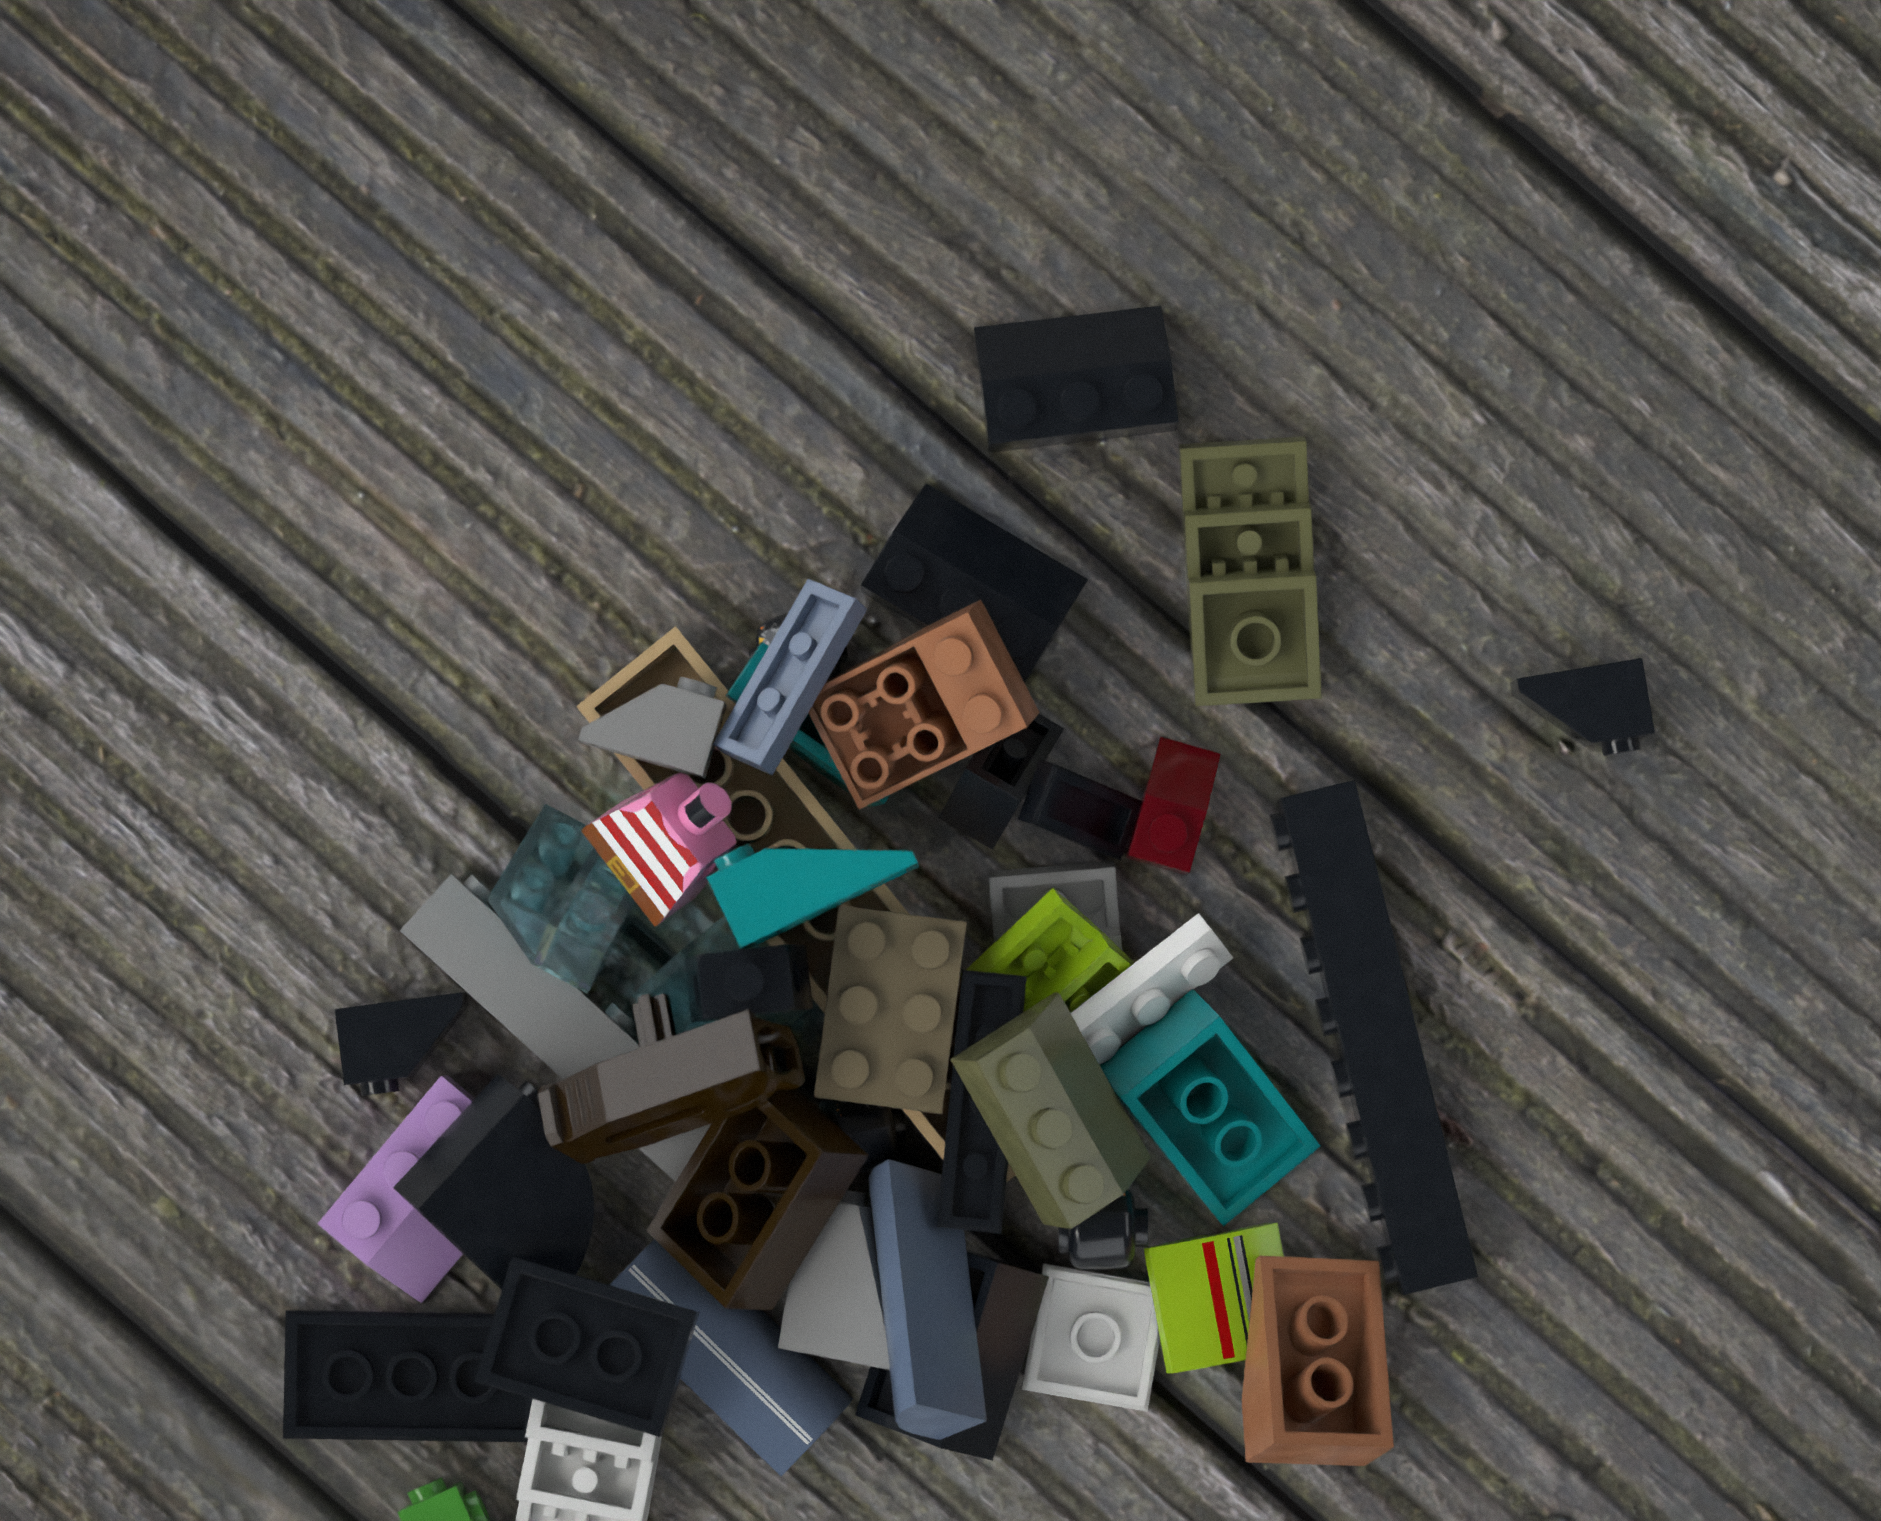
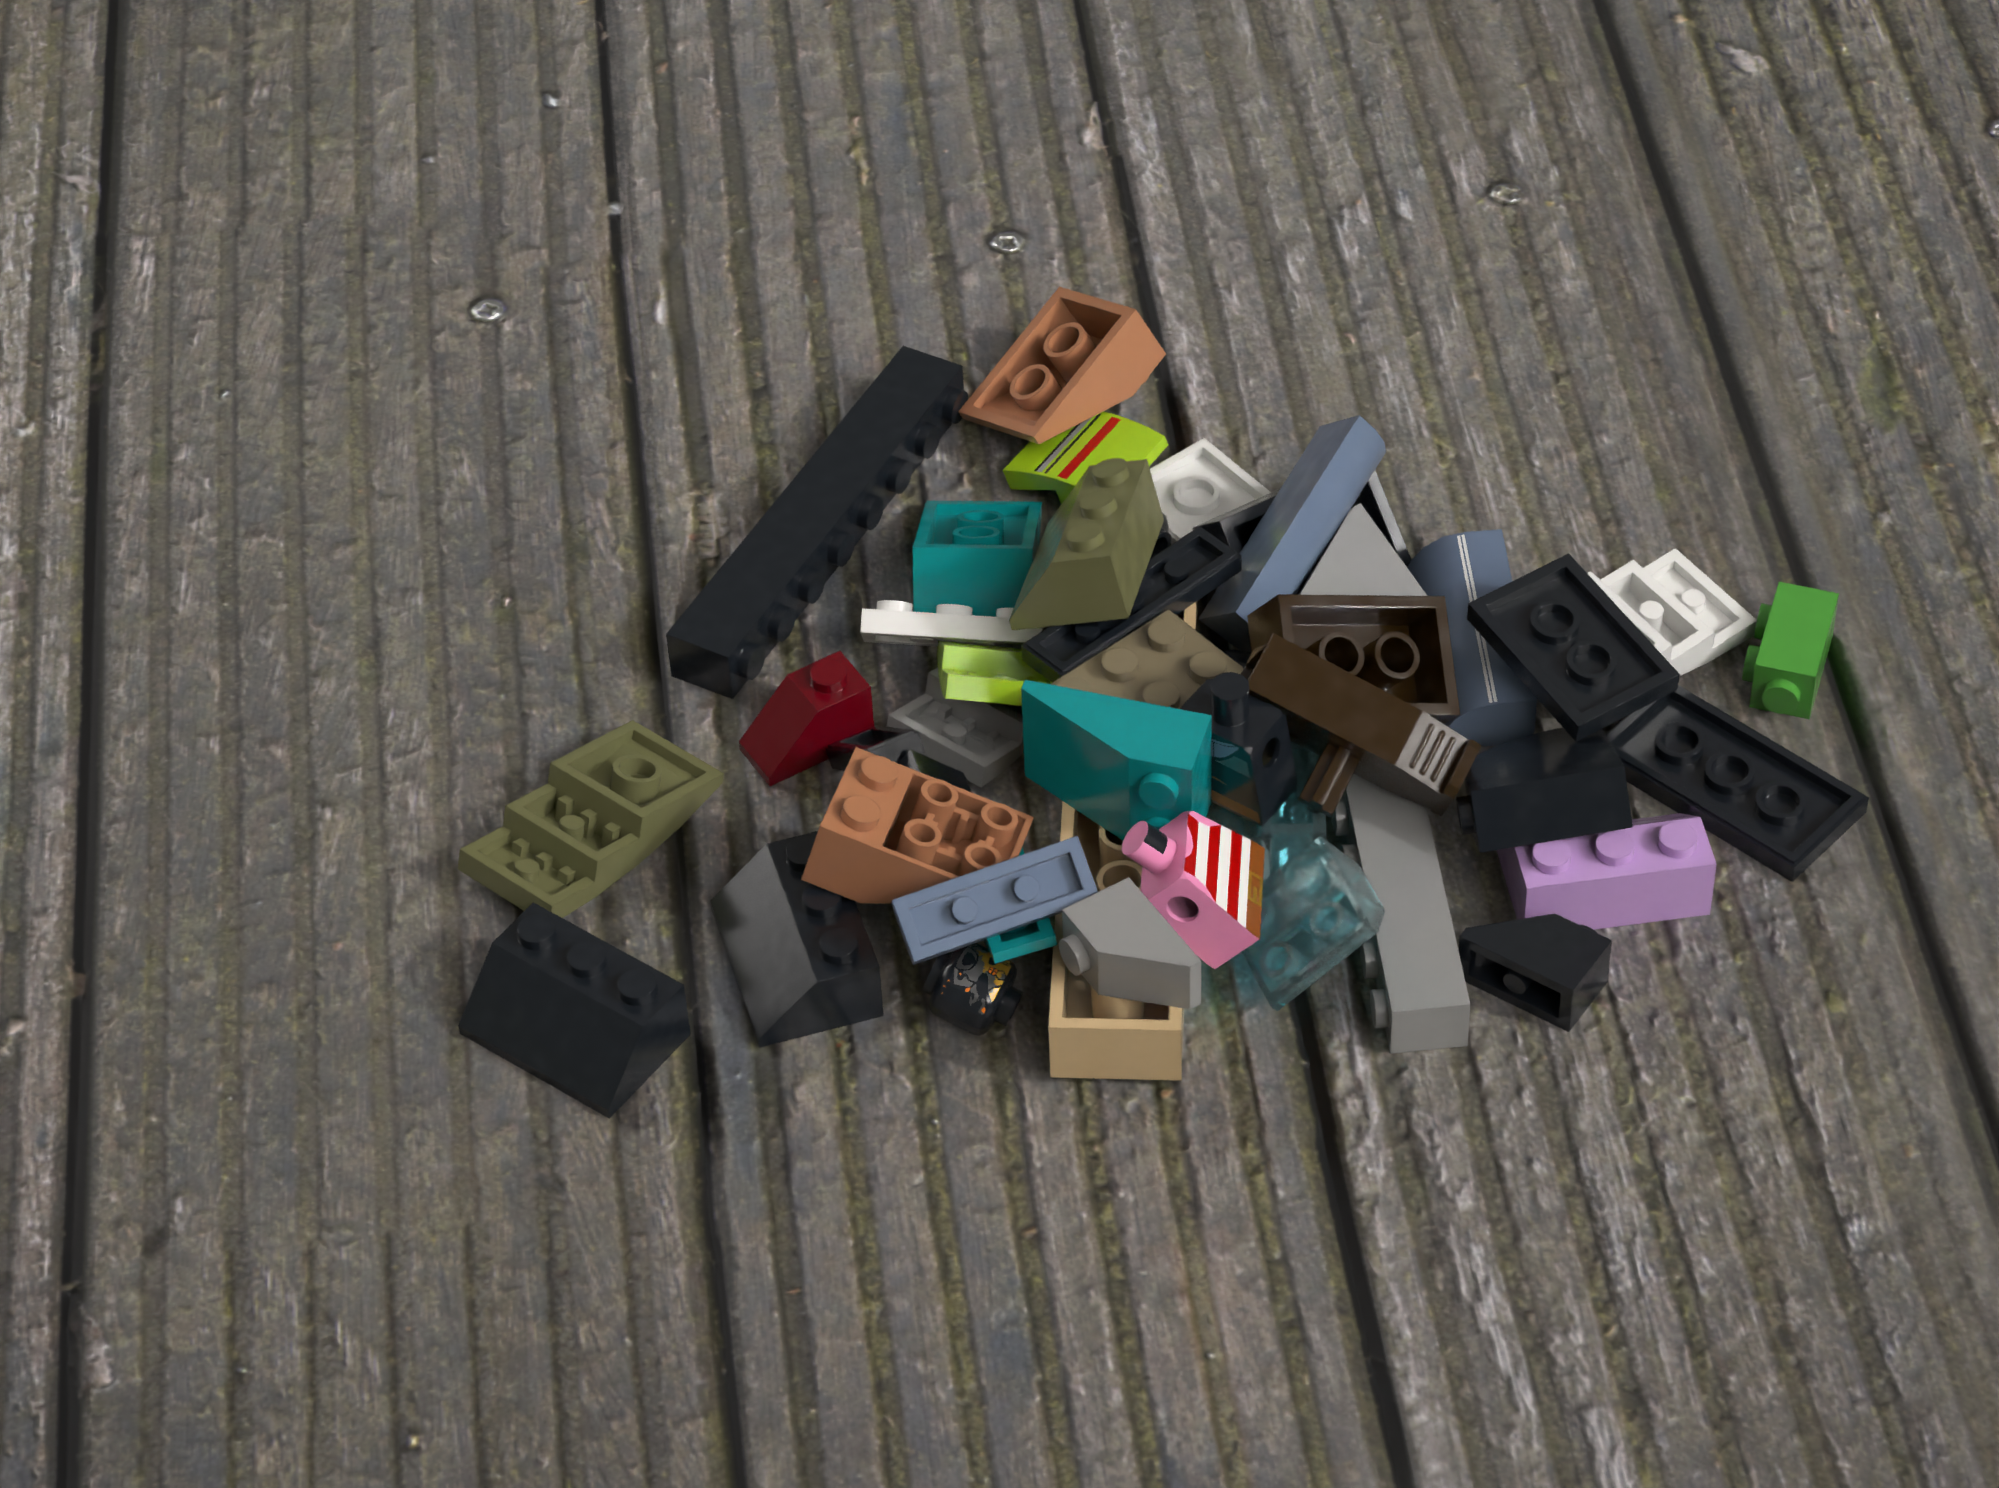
camera: 135 degrees left, 40 degrees down
black slope [1510,658,1655,756] -> none

